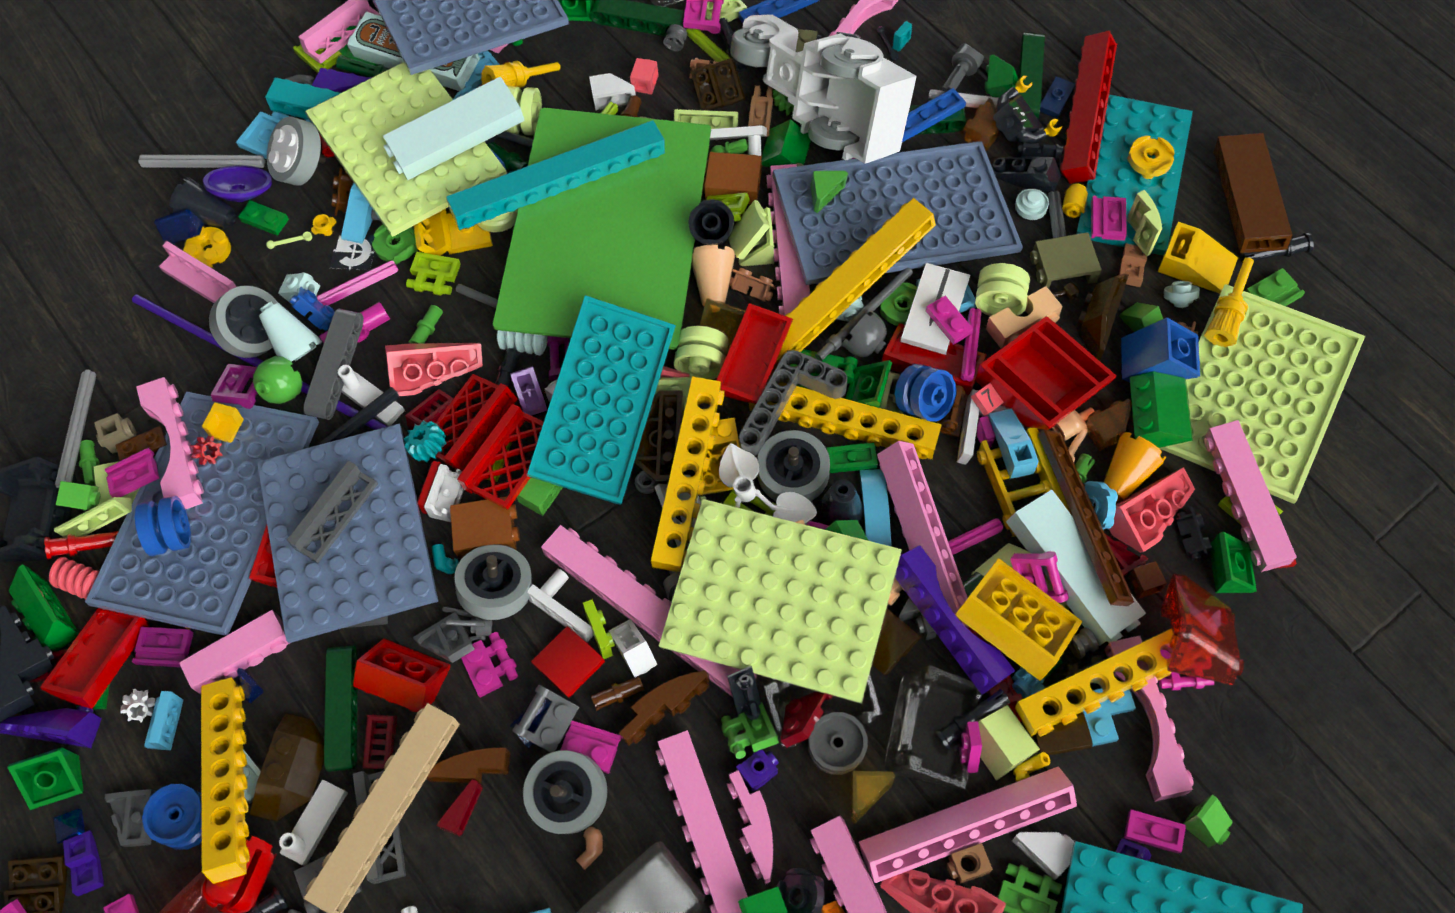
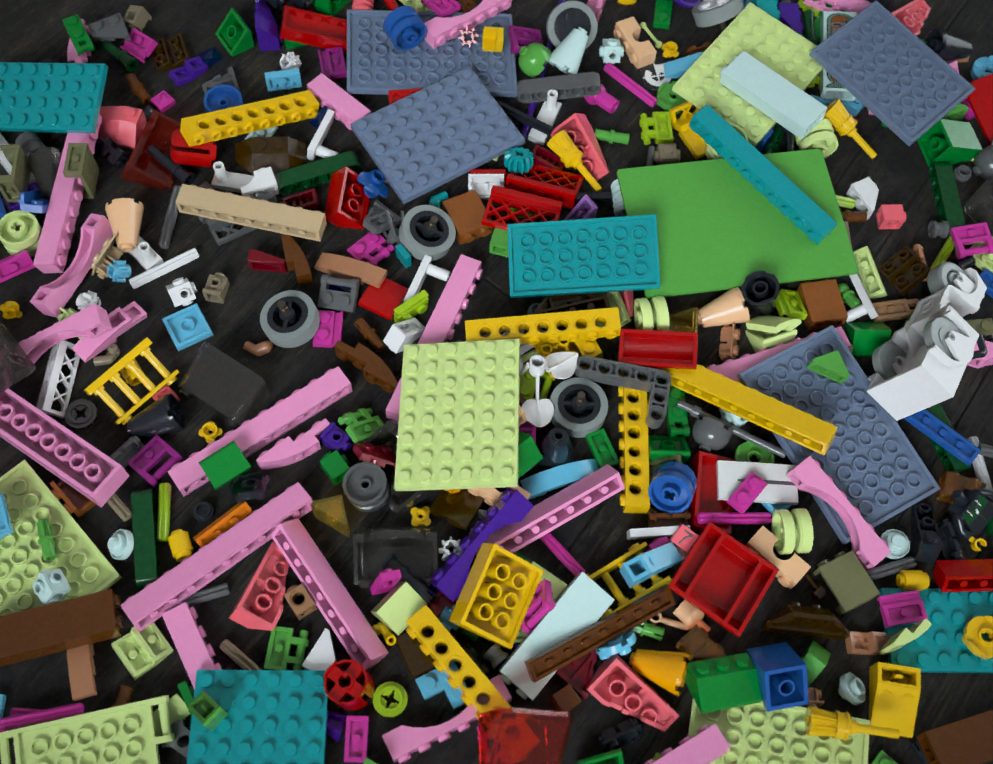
camera: 65 degrees right, 0 degrees up
dark grey fence [287,461,378,563] -> none
blue hinge [289,287,335,331] -> none
black hinge [727,666,761,720] -> none
none -> dark tan brick [202,273,230,304]
none -> white arch [240,167,279,199]
none -> white piece [307,109,339,161]
none -> nougat slope [314,252,387,288]
none -> green brick [320,450,350,486]
none -> red cylinder [323,659,375,710]
none -> blue plate [357,169,389,198]
none -> lime gear [373,682,408,718]
none -> teal tile [395,243,412,269]
none -> yellow plate [410,506,431,527]
none -> white gear [439,536,460,561]
none -> yellow piece [547,130,602,192]
none -> light nougat arch [613,17,657,69]
none -> dark tan brick [653,143,680,165]
none -> bright pink arch [786,456,891,570]

